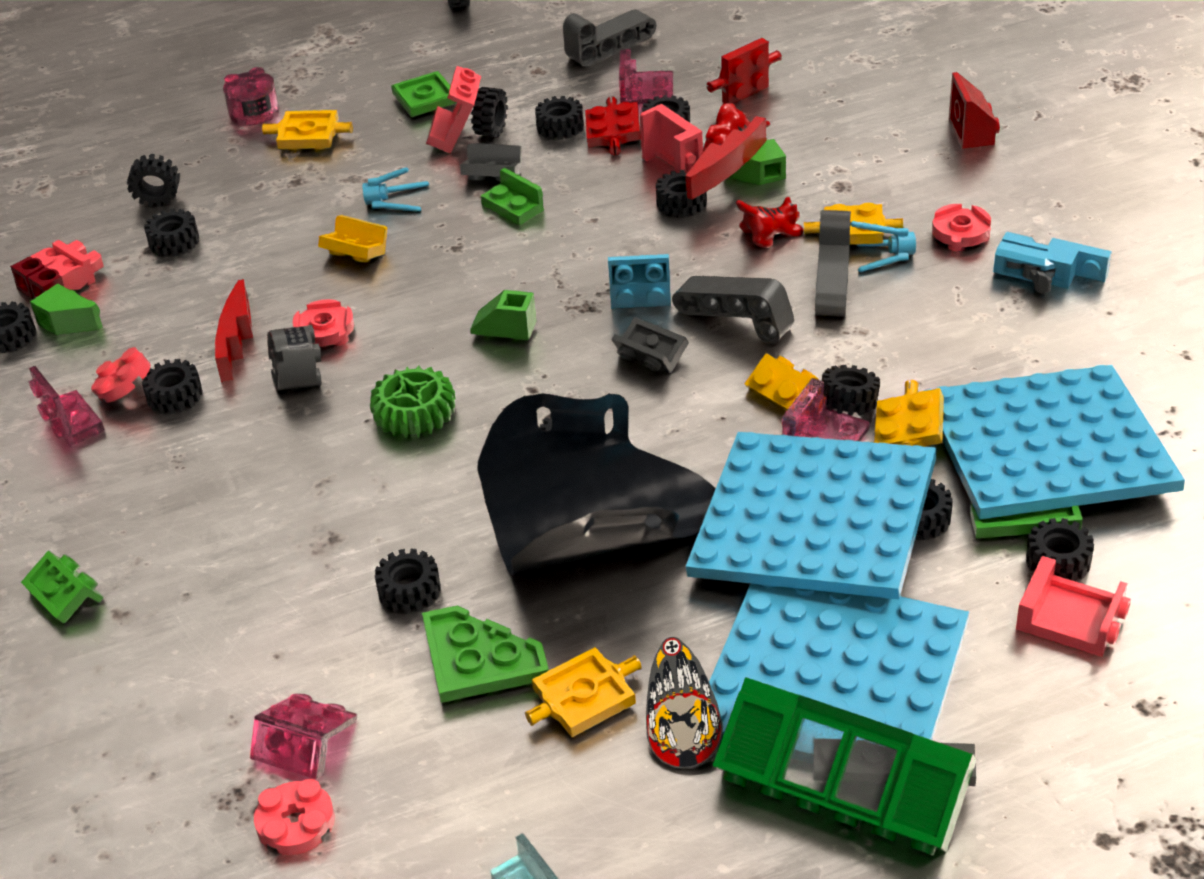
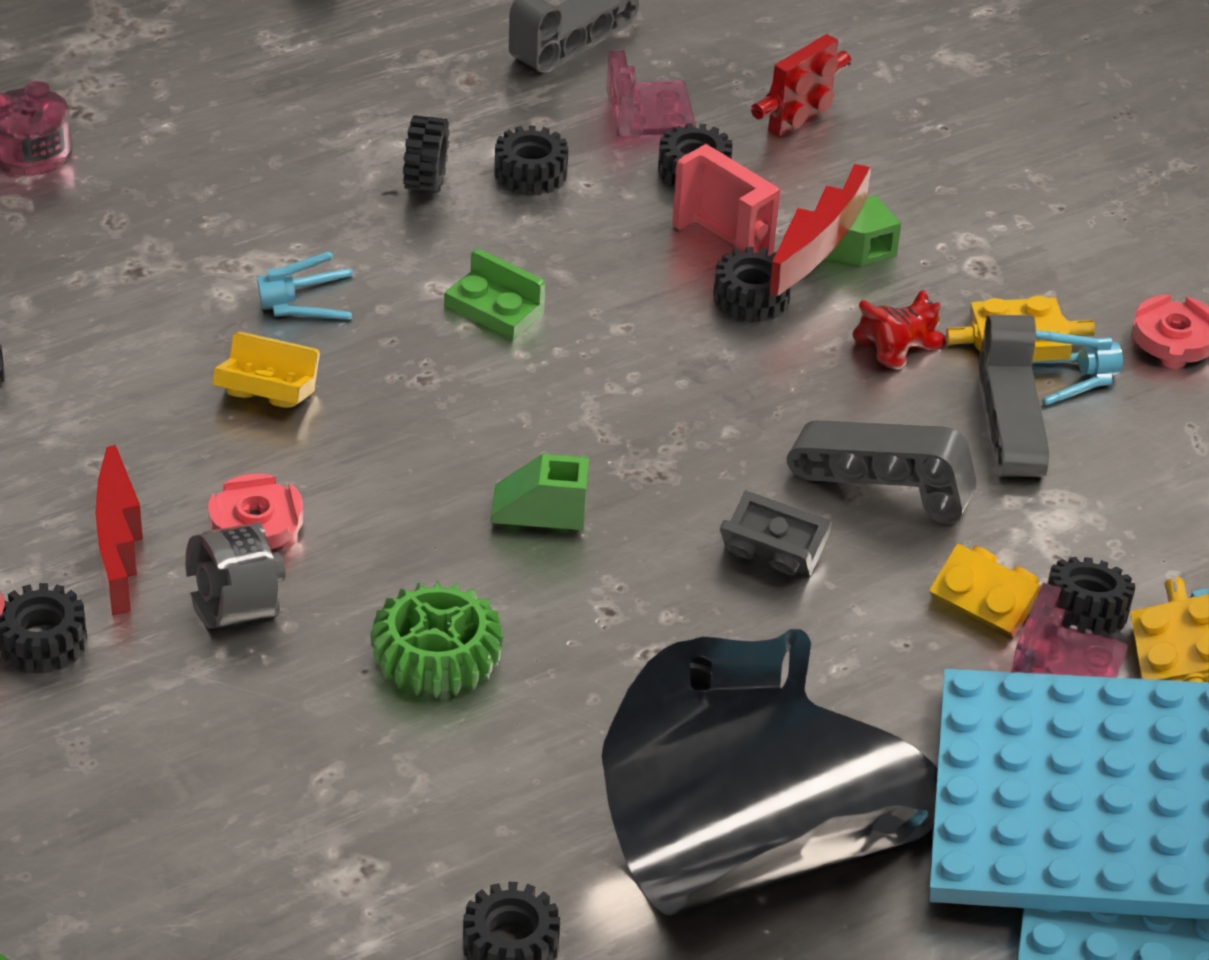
camera: 15 degrees left, 0 degrees up
yellow plate [262,110,353,150] -> none
bright green plate [391,71,457,117] -> none
coral panel [426,66,481,154] -> none
dark grey bracket [461,143,522,181] -> none
red plate [585,97,641,156] -> none
medium azure slope [608,254,671,309] -> none
red animal [703,103,771,152] -> none
red slope [949,72,1000,149] -> none

